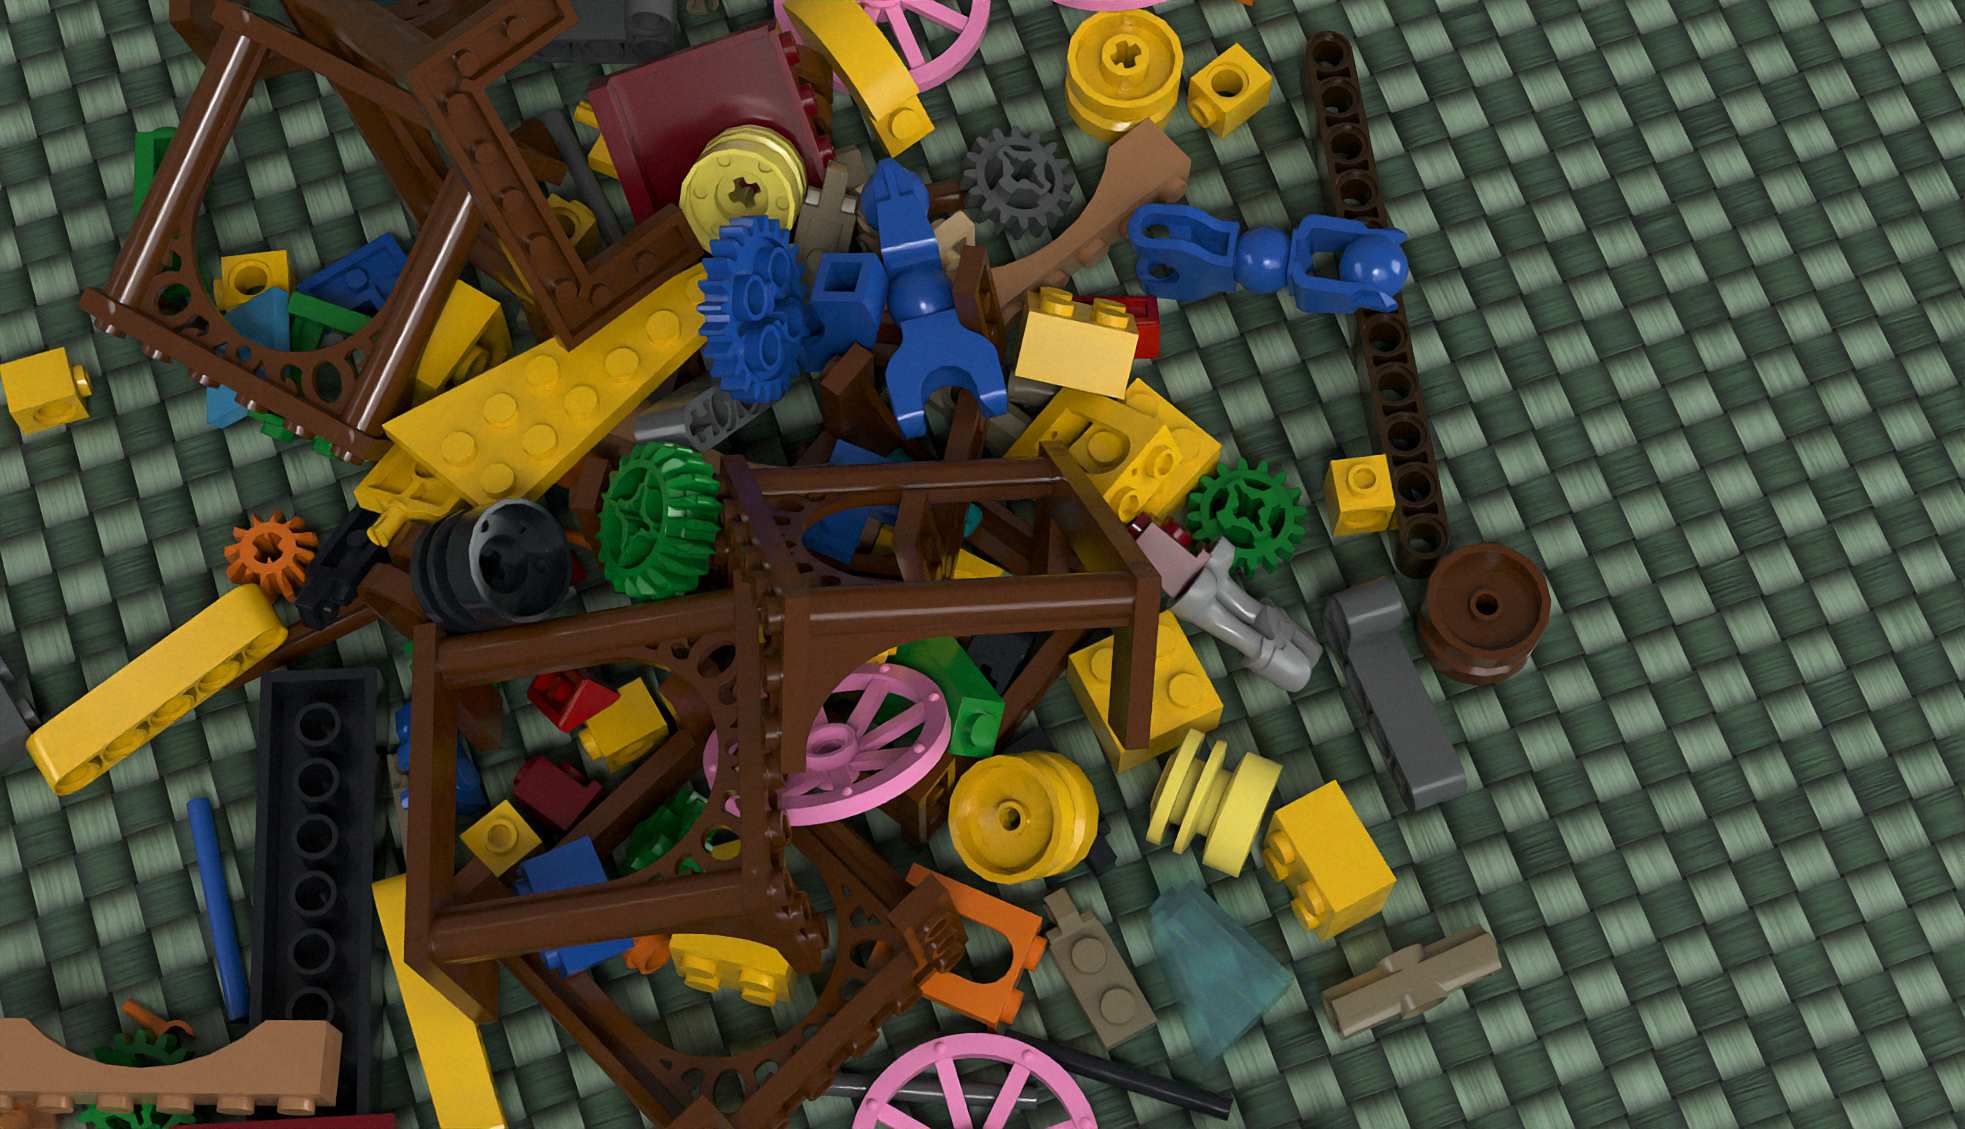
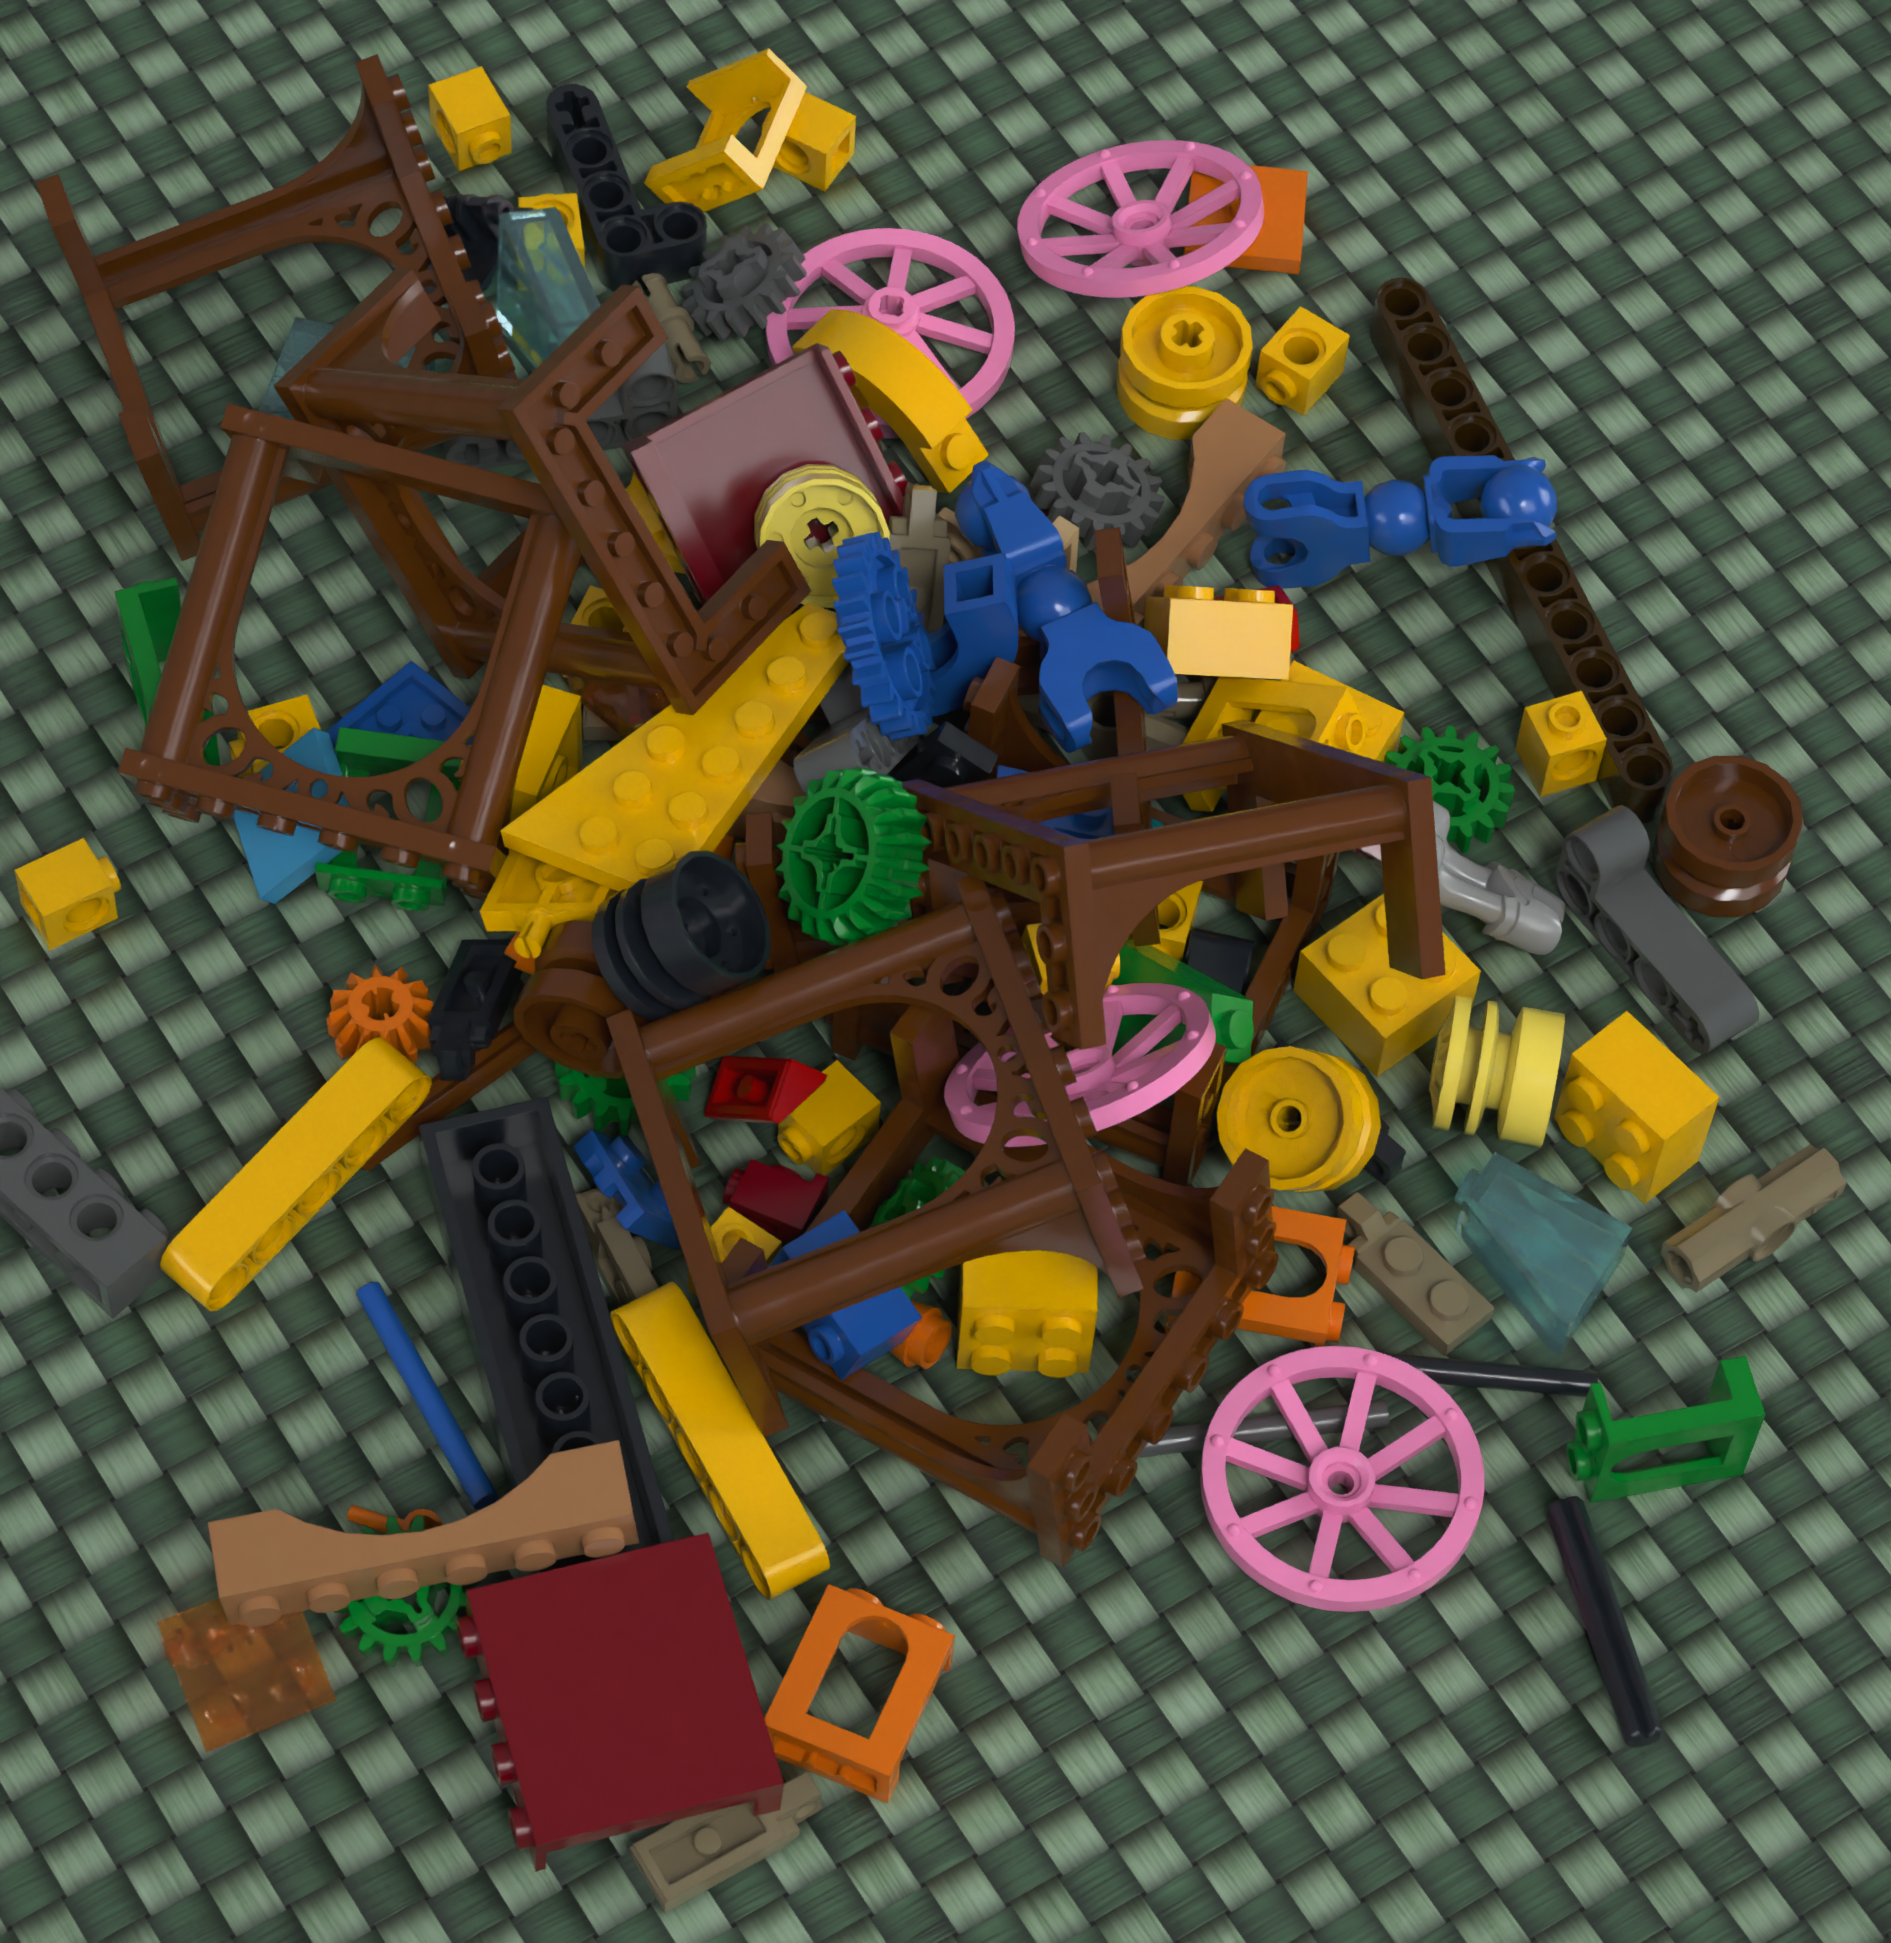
camera: 15 degrees left, 10 degrees down
none -> black hinge [888,721,999,788]

